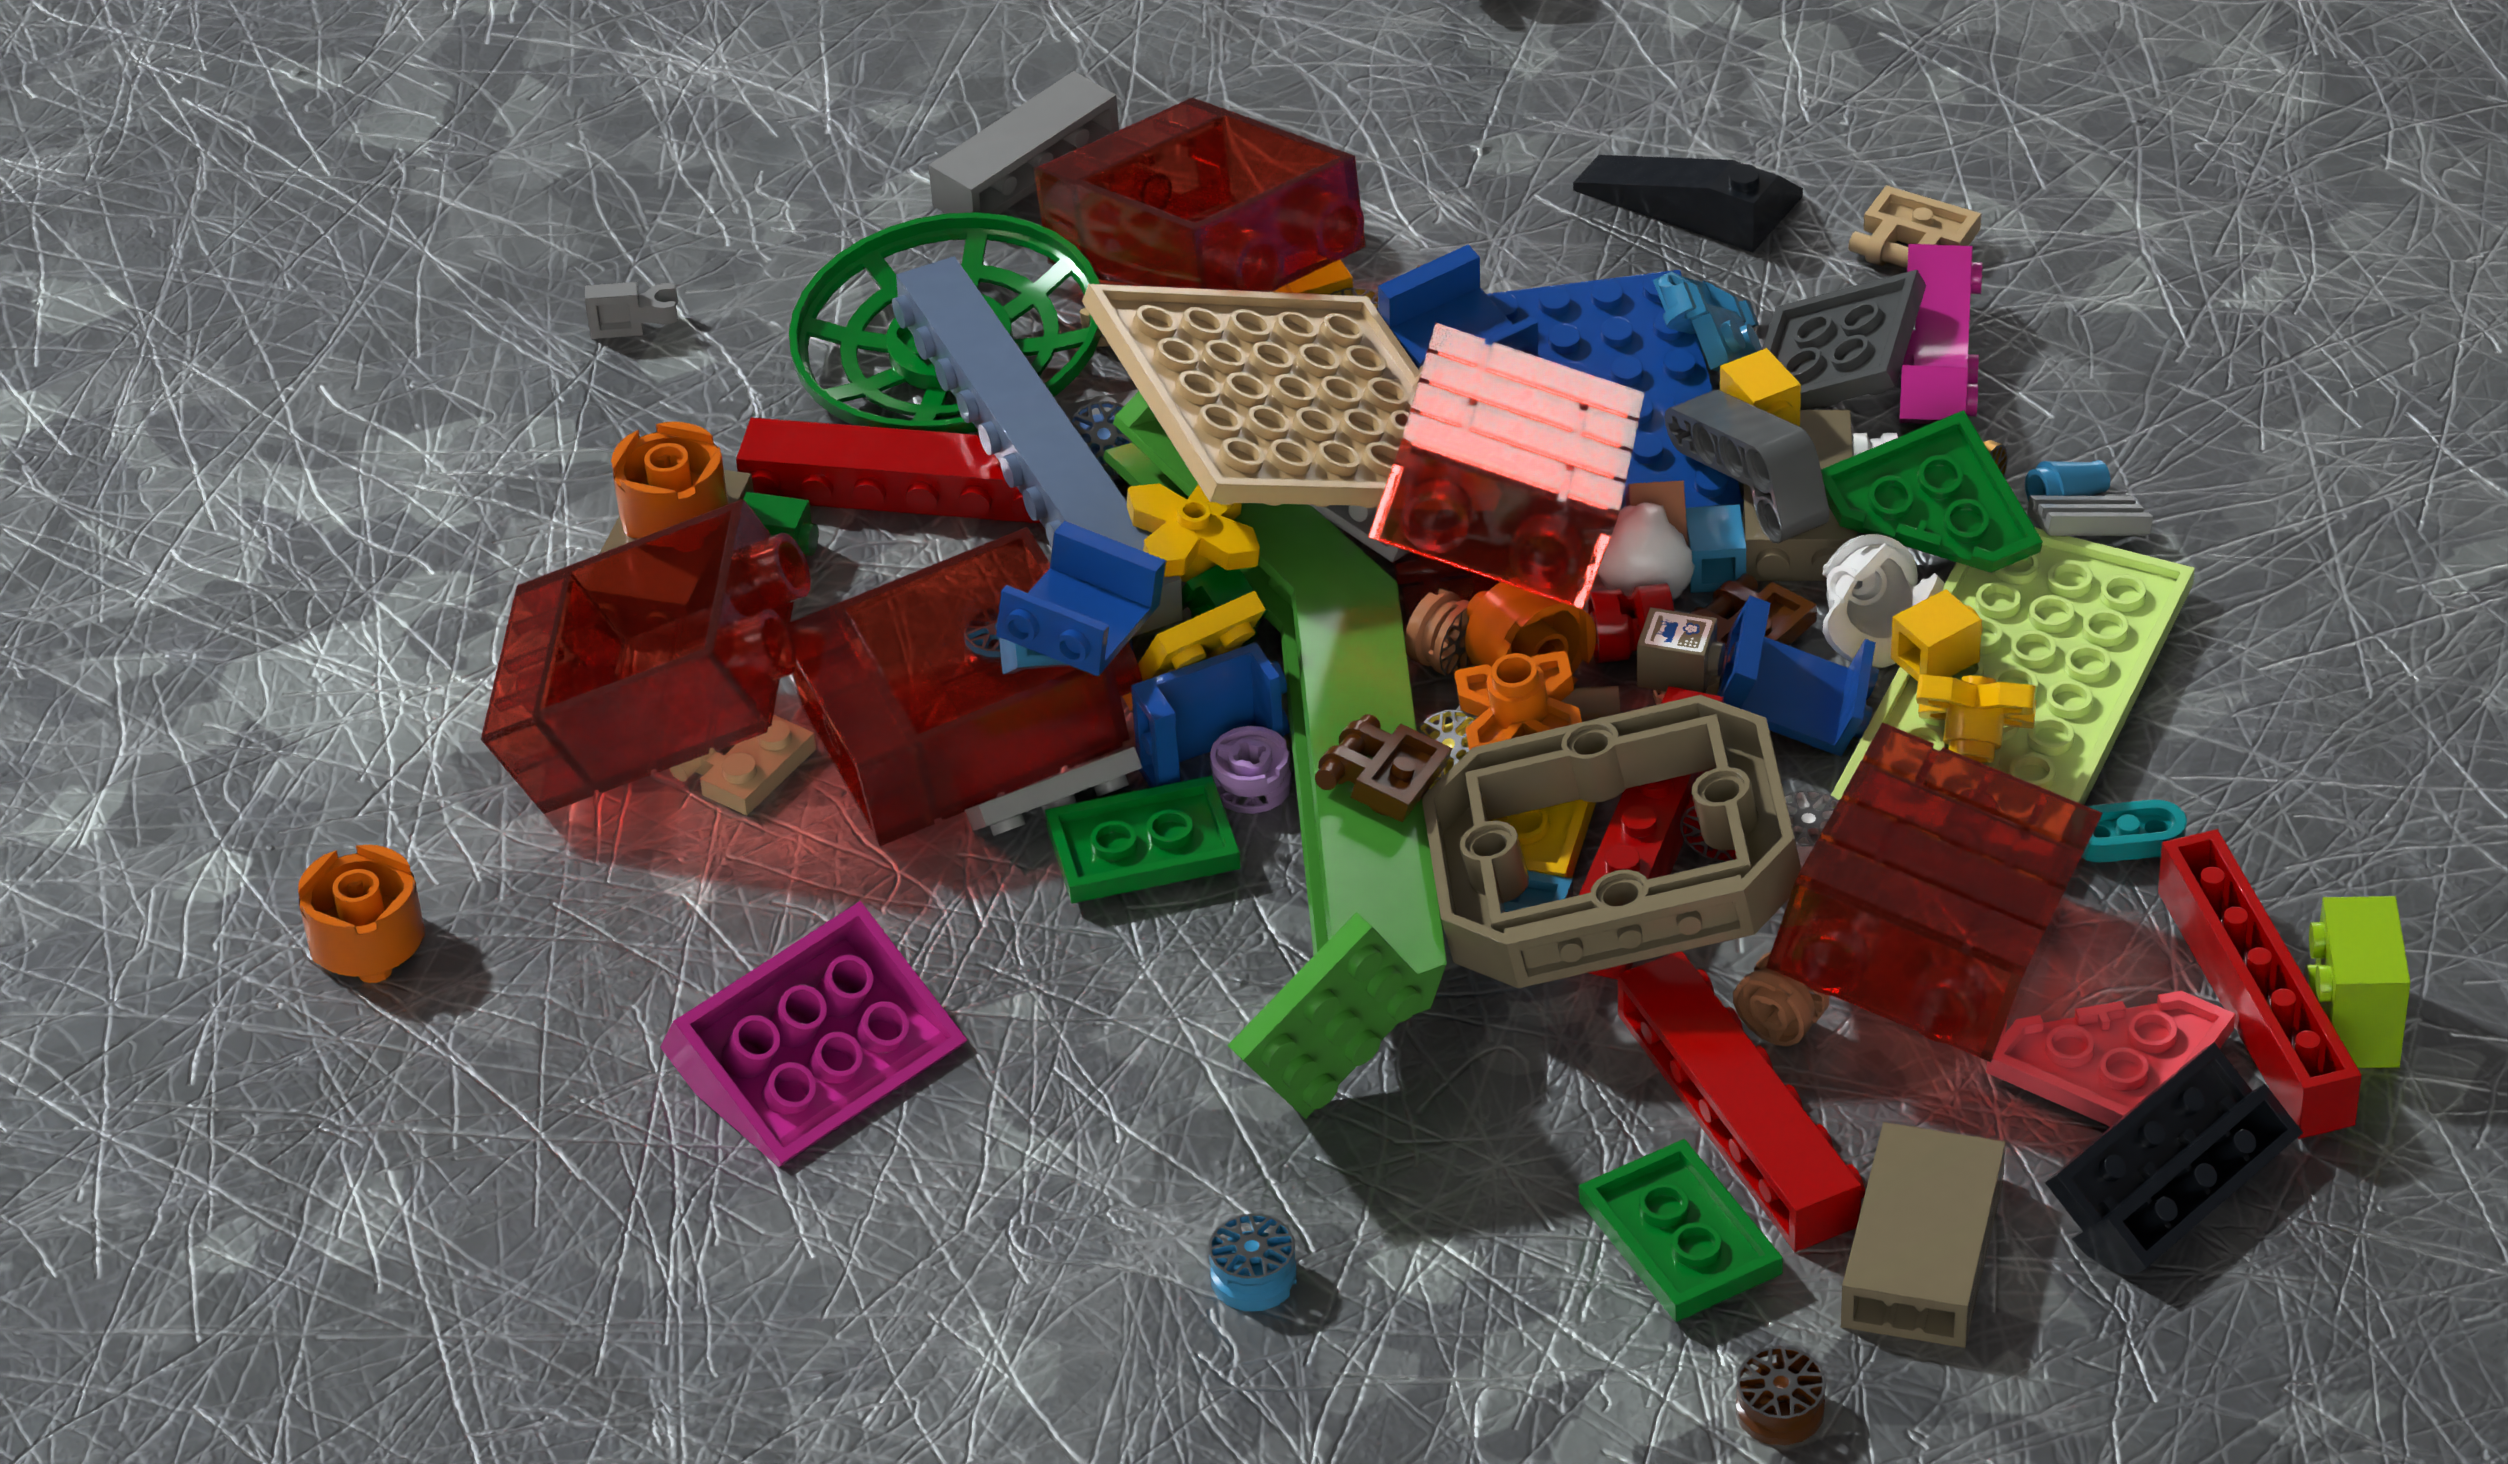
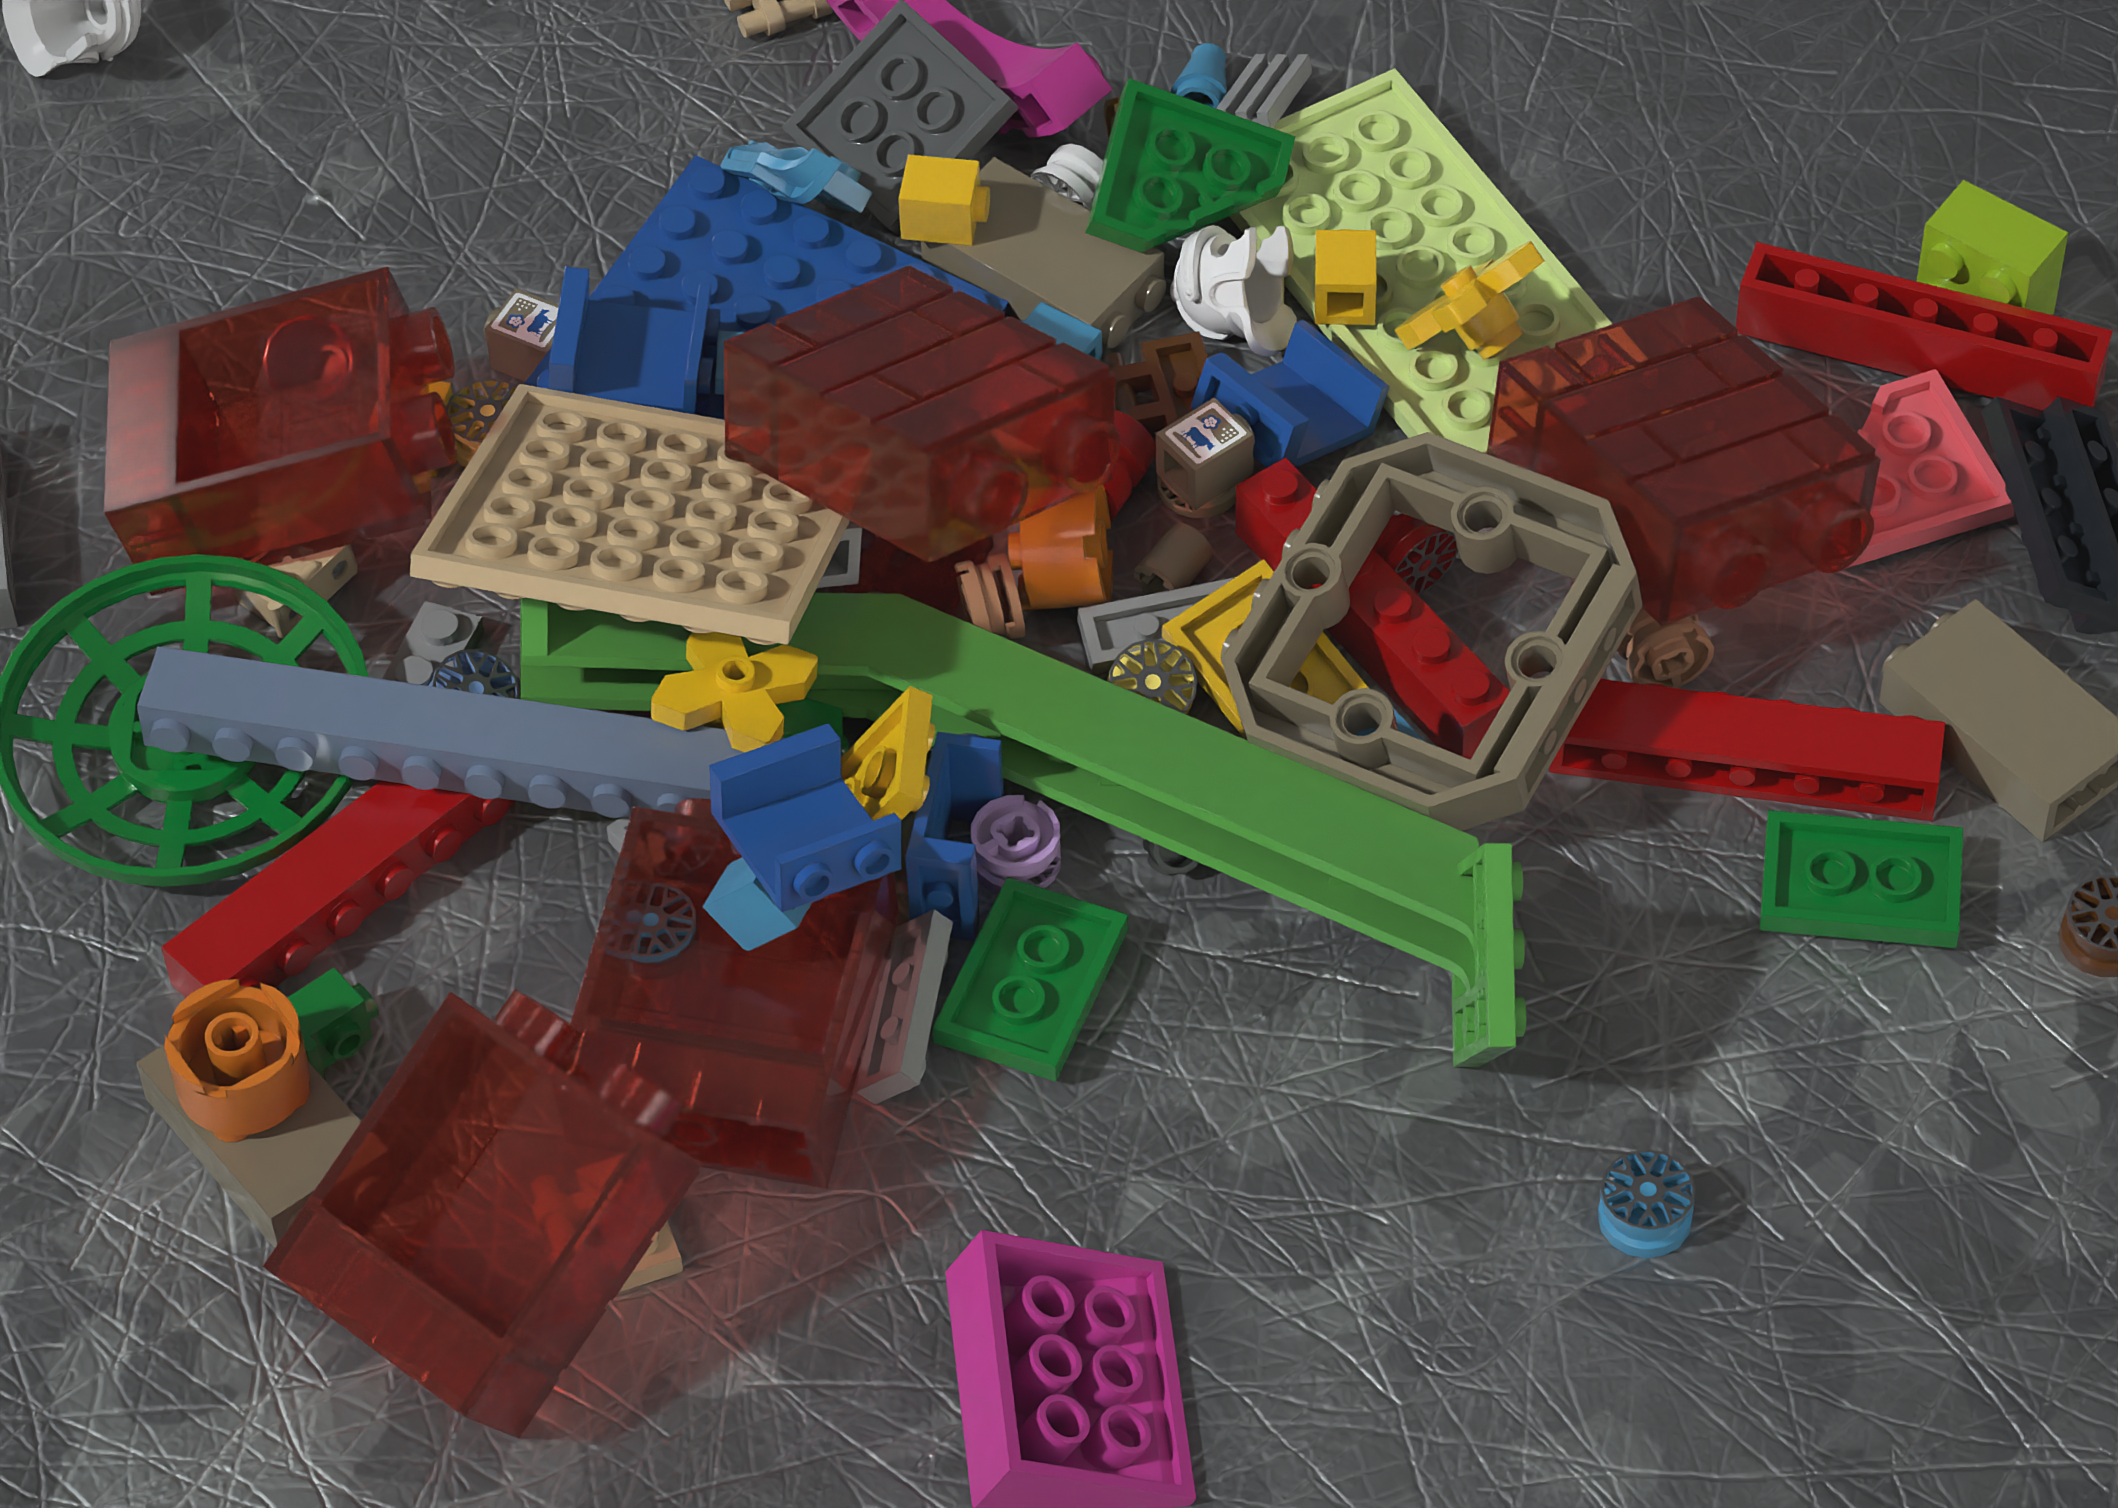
camera: 55 degrees left, 10 degrees up
reddish brown plate [1315,714,1452,823] -> none
orange plant [1454,651,1582,751] -> none
black wedge [1573,155,1803,253] -> none
dark grey beam [1664,390,1829,544] -> none
teal plate [2069,799,2187,863] -> none

